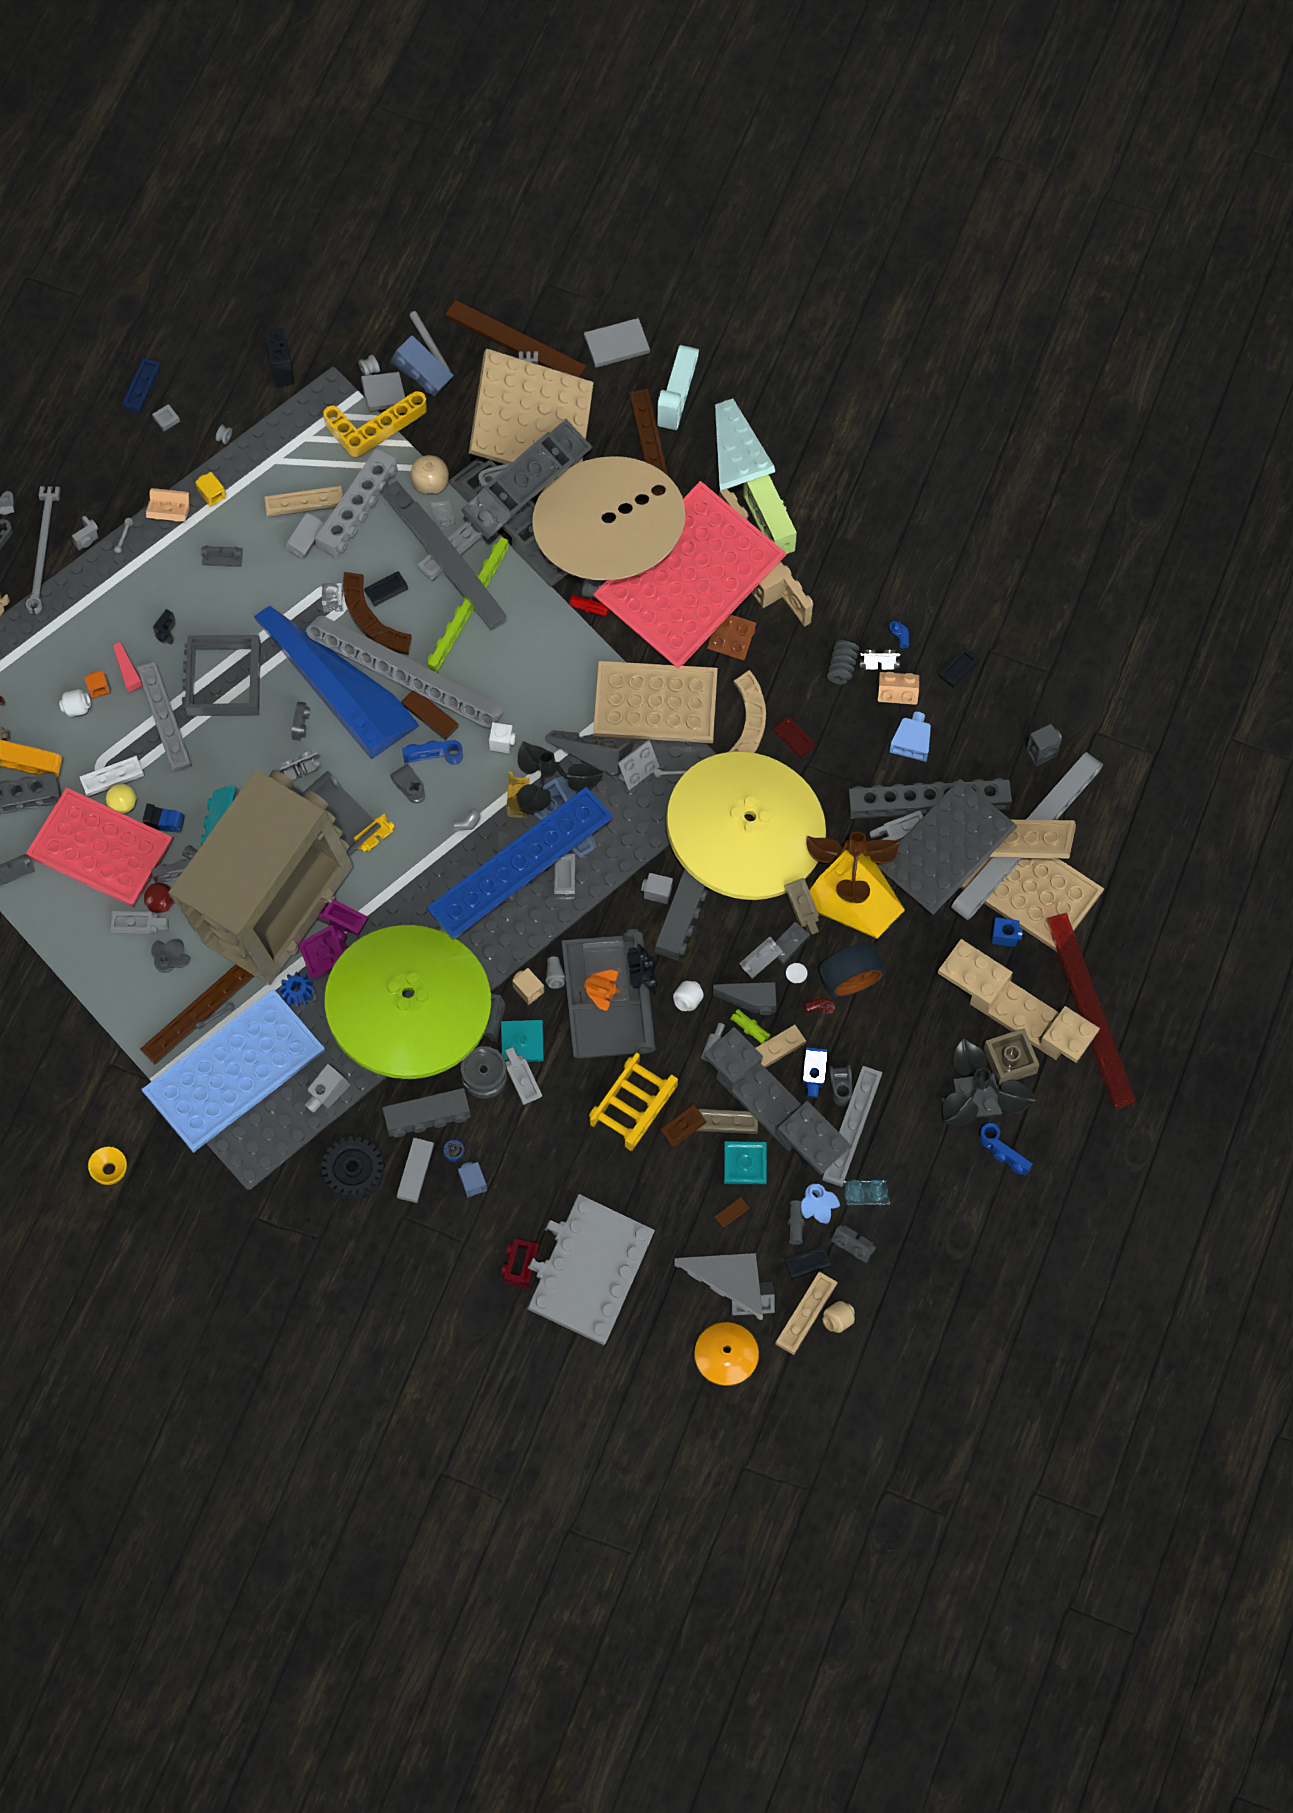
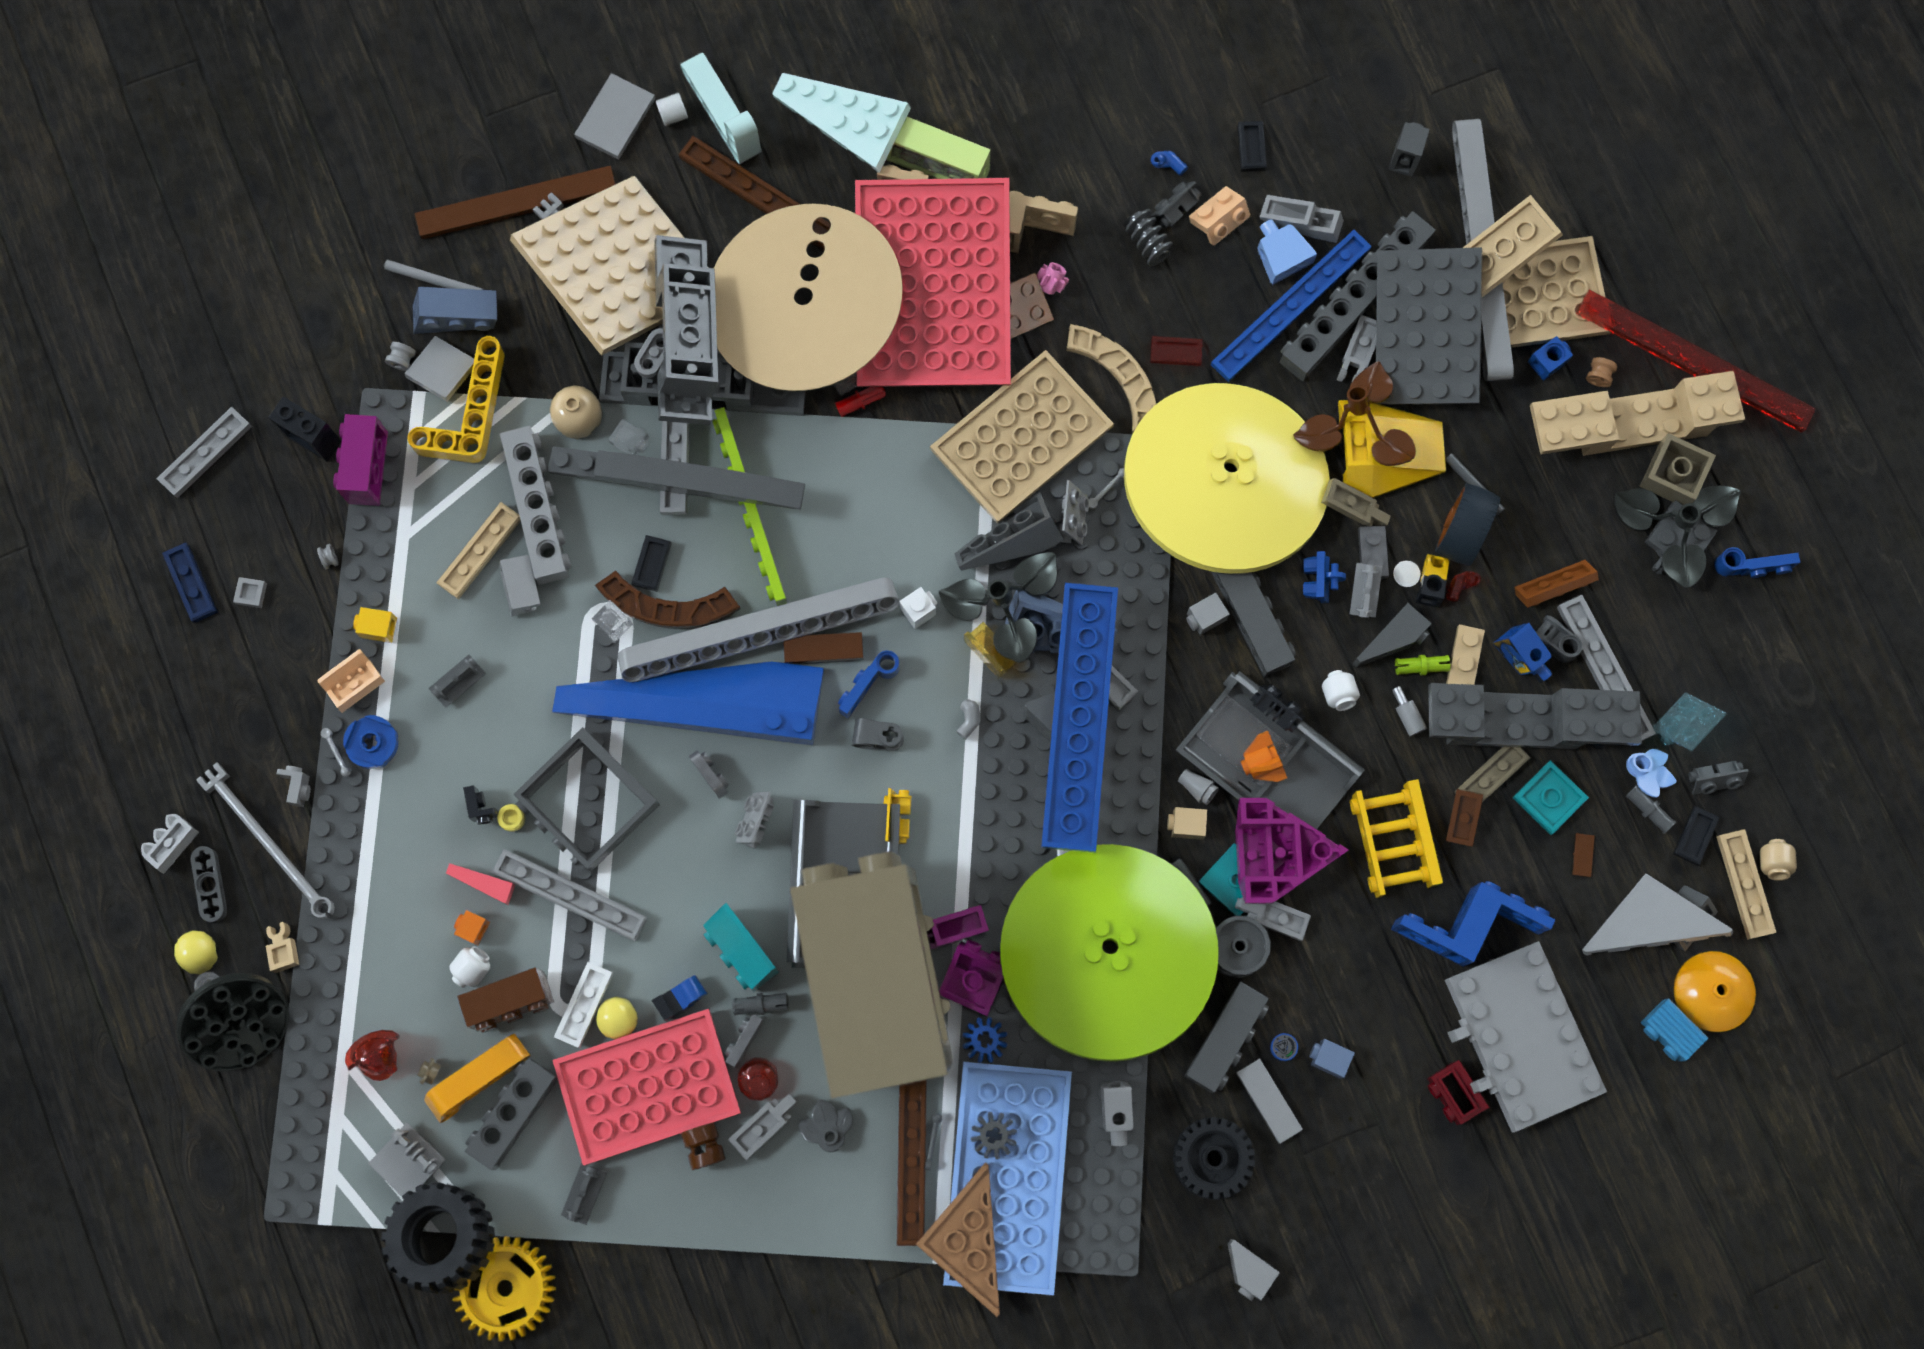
camera: 45 degrees left, 10 degrees up
none -> light grey plate [156,407,252,498]
none -> magenta brick [333,414,388,506]
none -> blue plate [343,715,399,769]
none -> reddish brown brick [457,967,554,1033]
none -> light yellow tile [497,804,525,832]
none -> white piece [656,92,688,126]
none -> reddish brown wheel [681,1122,726,1171]
none -> medium nougat tile [916,1162,1000,1316]
none -> dark grey gear [971,1112,1017,1159]
none -> bright pink gear [1036,263,1069,295]
none -> blue plate [1211,230,1372,382]
none -> light grey slope [1228,1239,1280,1301]
none -> magenta wedge [1235,798,1348,904]
none -> light grey slope [1260,195,1344,243]
none -> blue hips [1303,551,1346,603]
none -> blue bracket [1391,881,1555,967]
none -> black leg [1416,554,1449,608]
none -> dark grey bar [1445,453,1505,516]
none -> dark orange plate [1515,560,1599,608]
none -> medium nougat wheel [1586,357,1617,387]
none -> dark azure brick [1641,998,1708,1061]

